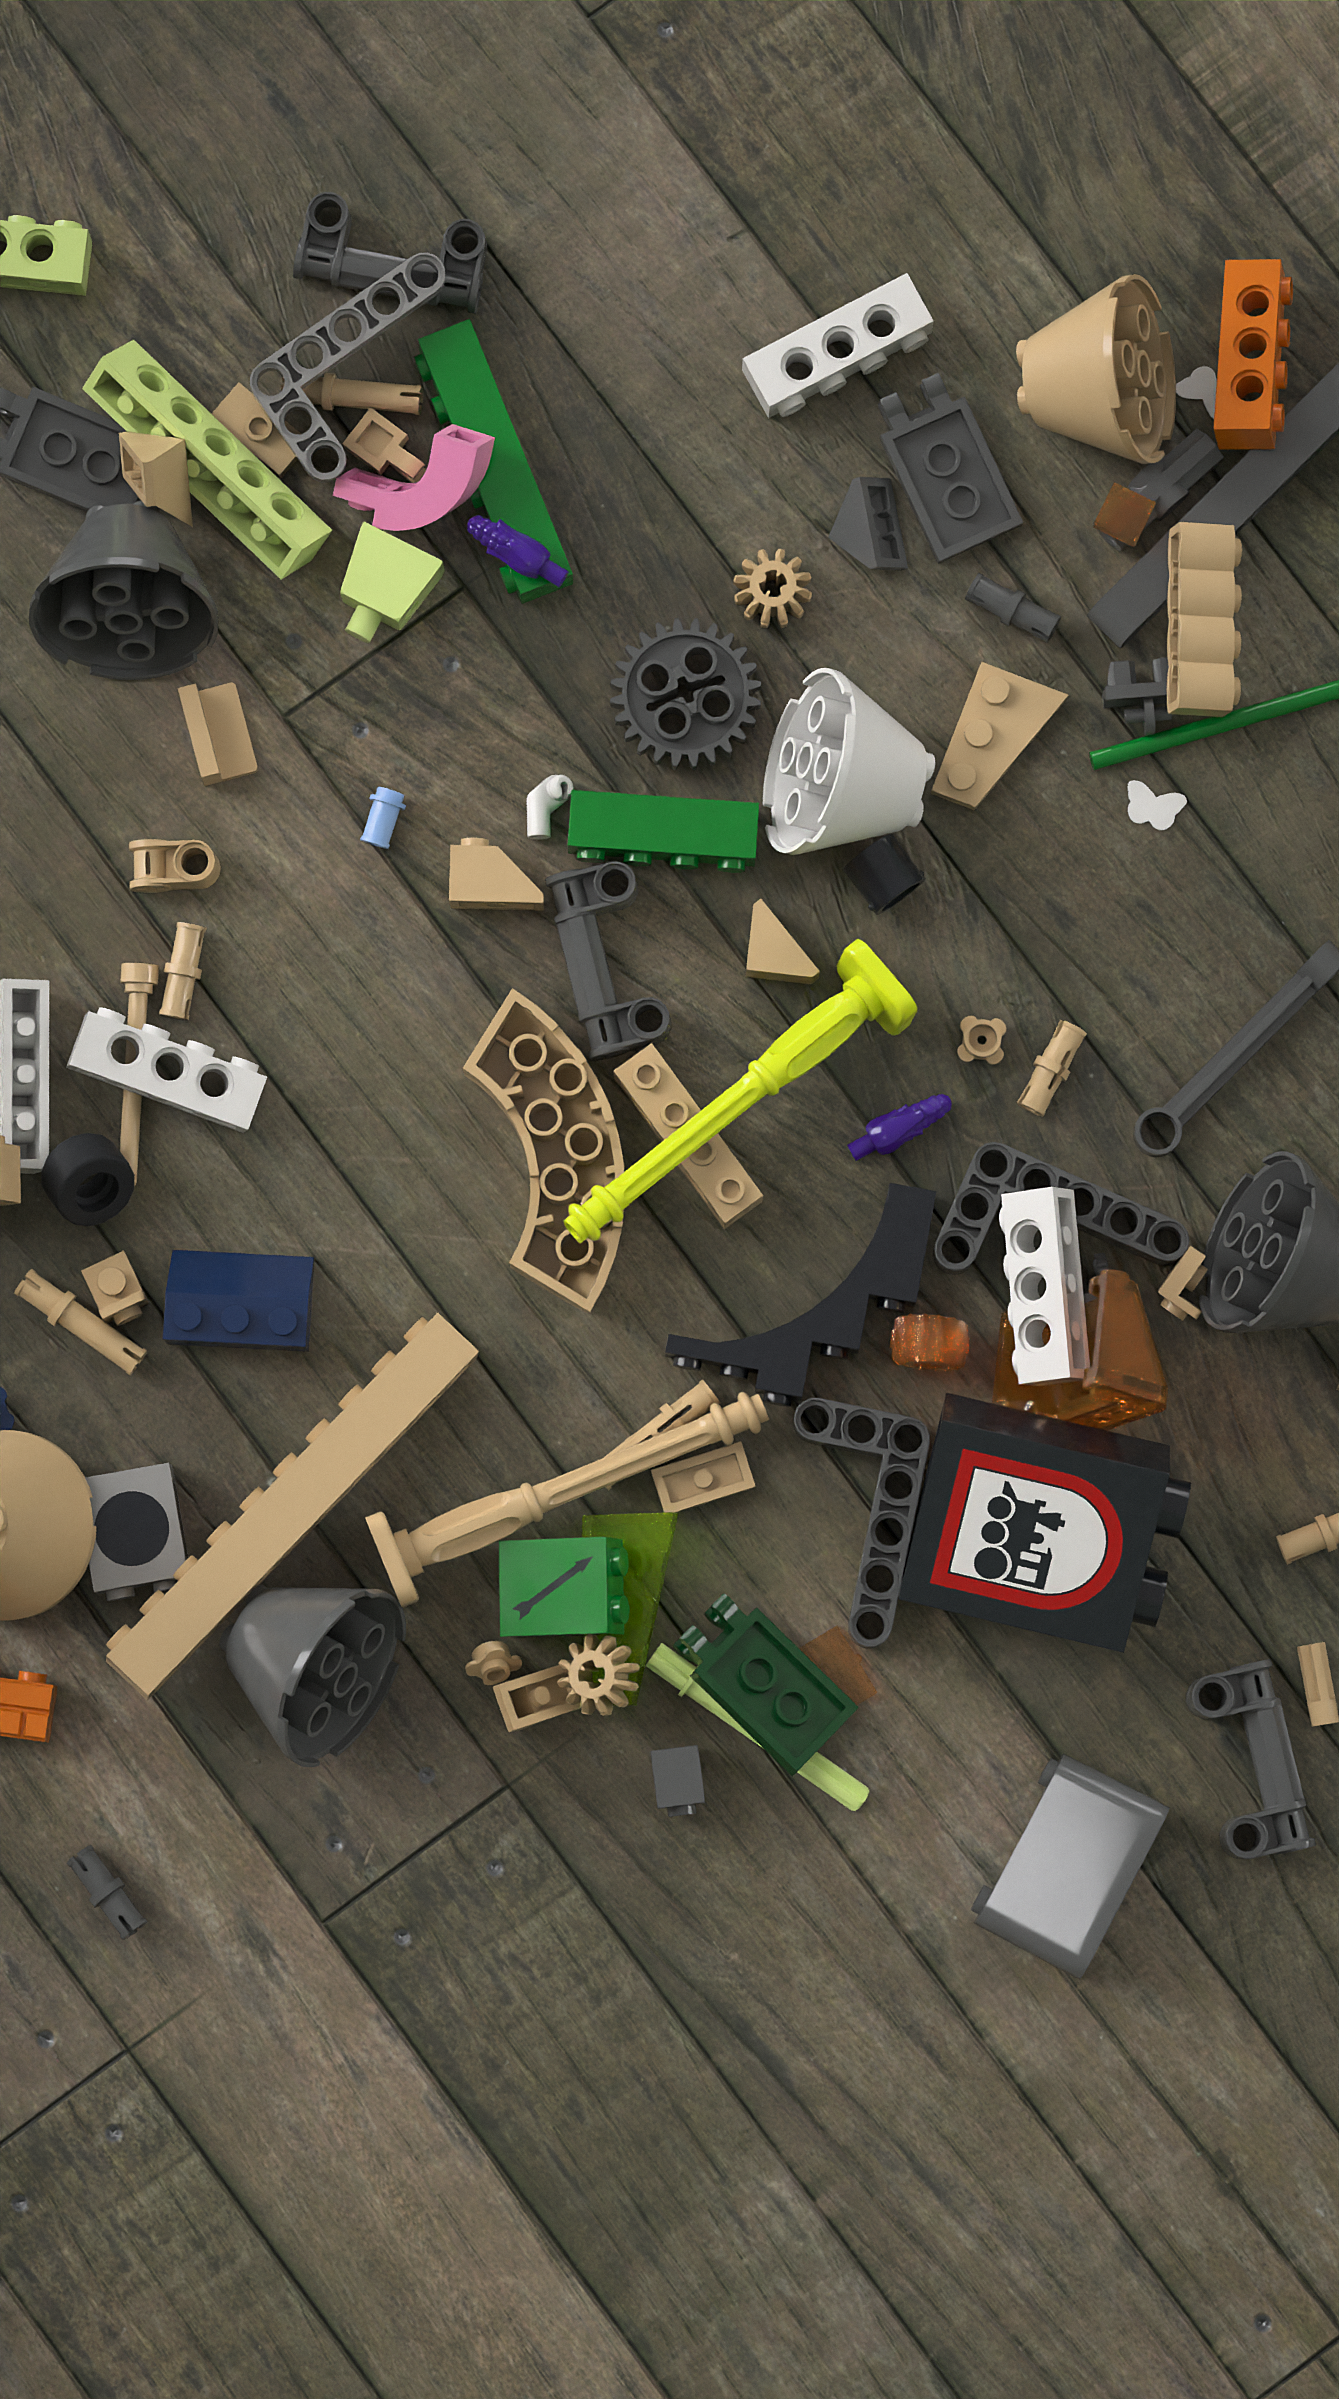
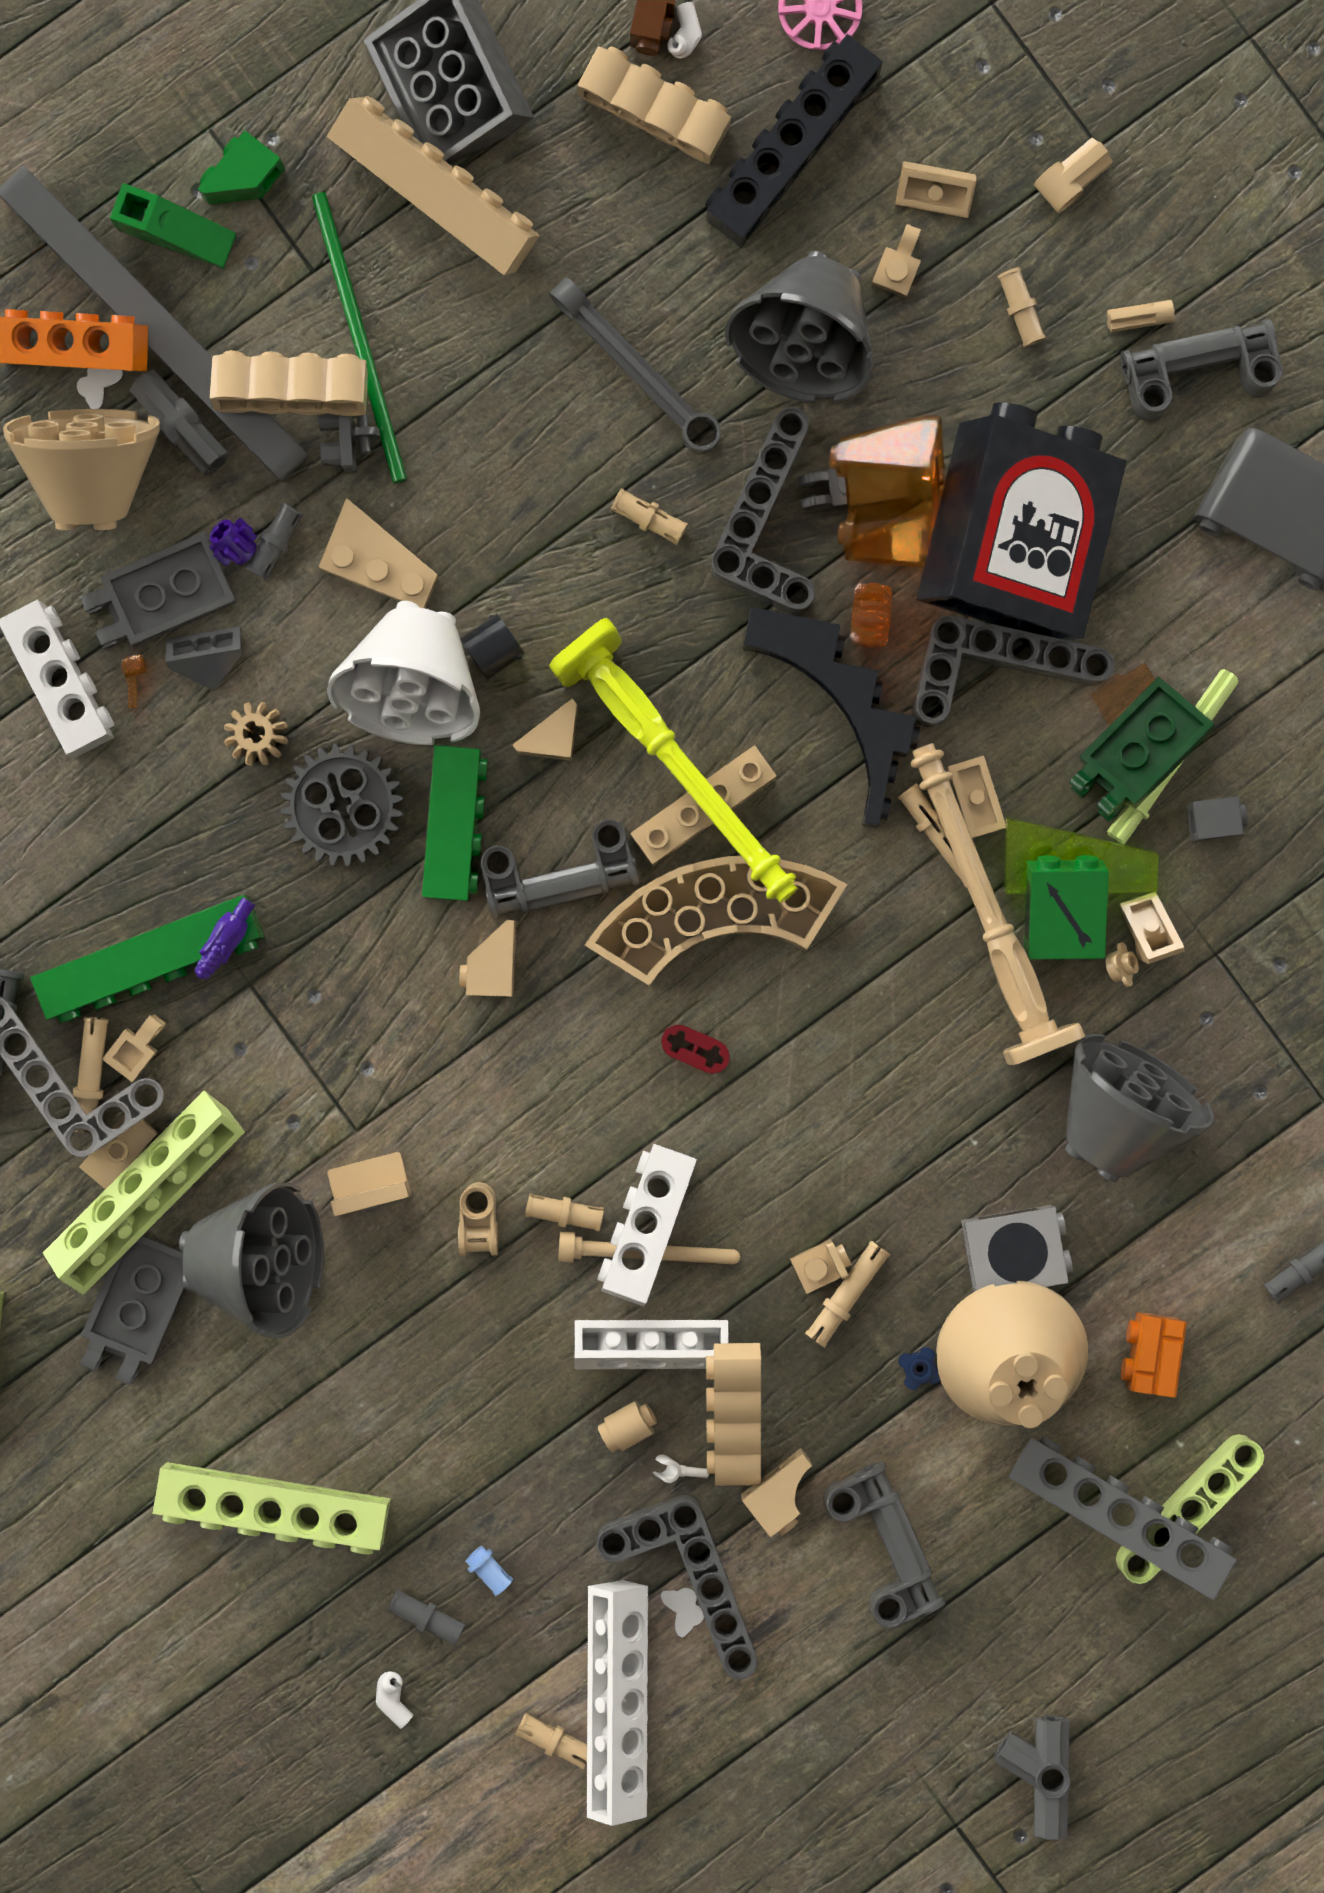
camera: 90 degrees left, 5 degrees up
black tyre [41,1133,135,1226] -> none
tan brick [106,1313,479,1701] -> none
tan slope [119,432,193,527] -> none
dark blue slope [163,1250,314,1352] -> none
bright pink arch [333,424,495,531] -> none
yellowish green torso [340,522,445,643] -> none
light blue pin [360,787,406,849] -> none
white arm [527,775,574,840] -> none
tan gear [557,1635,640,1716] -> none
dark purple piece [847,1094,952,1161] -> none
tan plate [957,1016,1006,1065] -> none
white brick [999,1187,1091,1386] -> none
clear orange tile [1093,482,1156,547] -> none
white sticker [1128,780,1187,830] -> none
tan bracket [1157,1245,1208,1321] -> none
none -> clear orange hand [121,654,147,708]
none -> dark purple gear [209,518,257,566]
none -> dark red beam [661,1024,730,1074]

